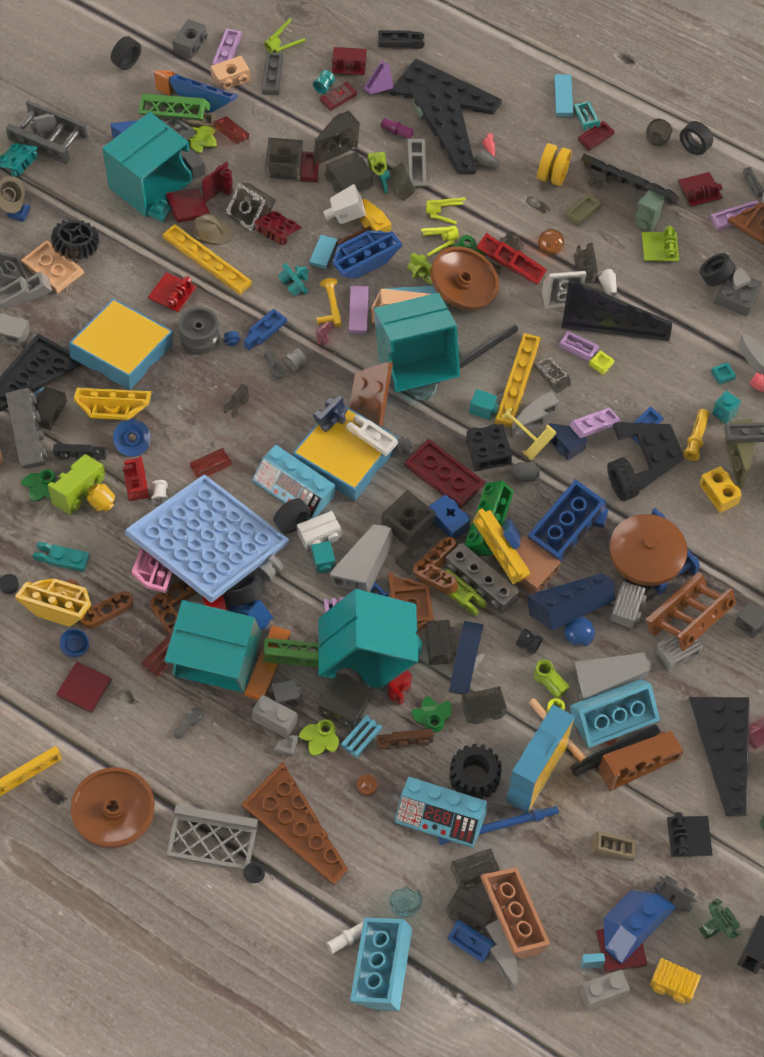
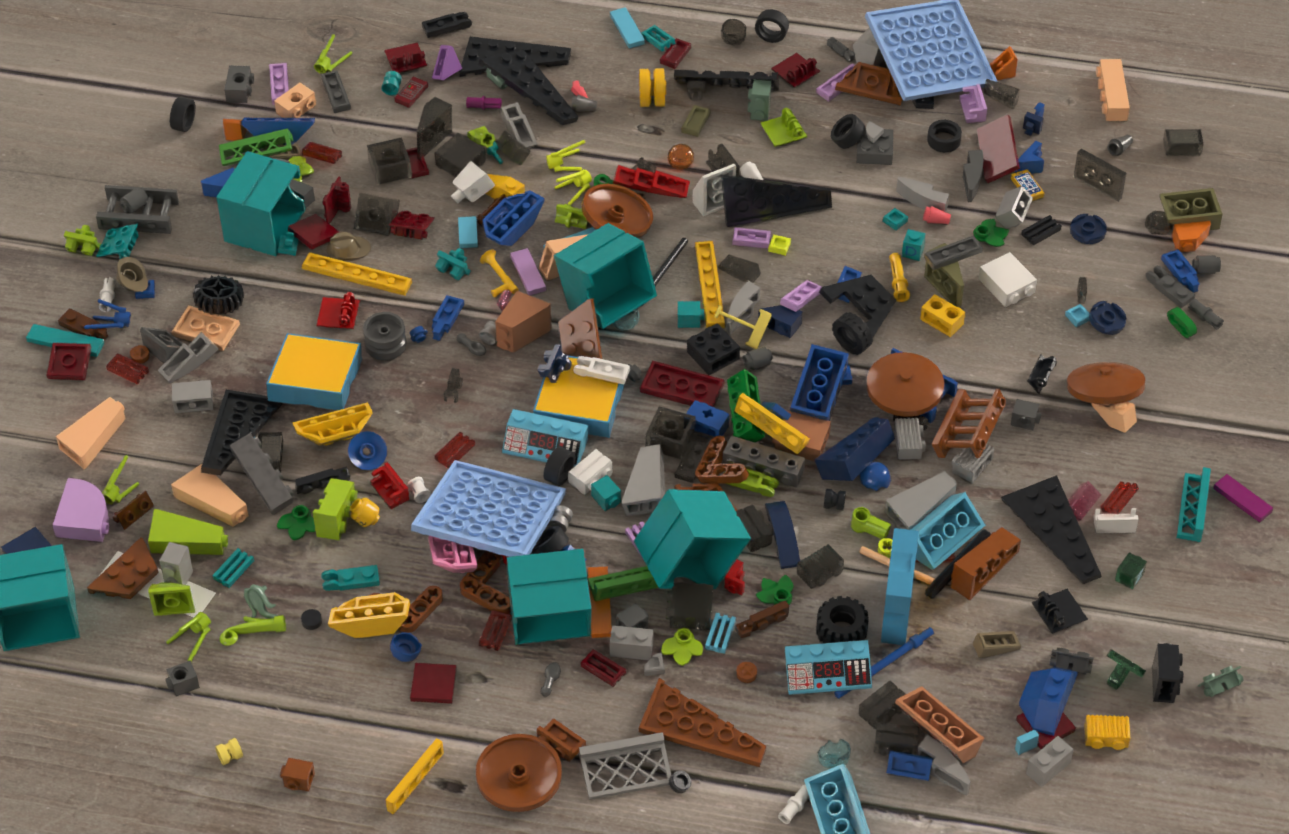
camera: 20 degrees left, 10 degrees down
none -> nougat slope [495,291,552,353]
none -> dark orange bracket [537,718,586,762]
none -> dark red tile [581,649,626,687]

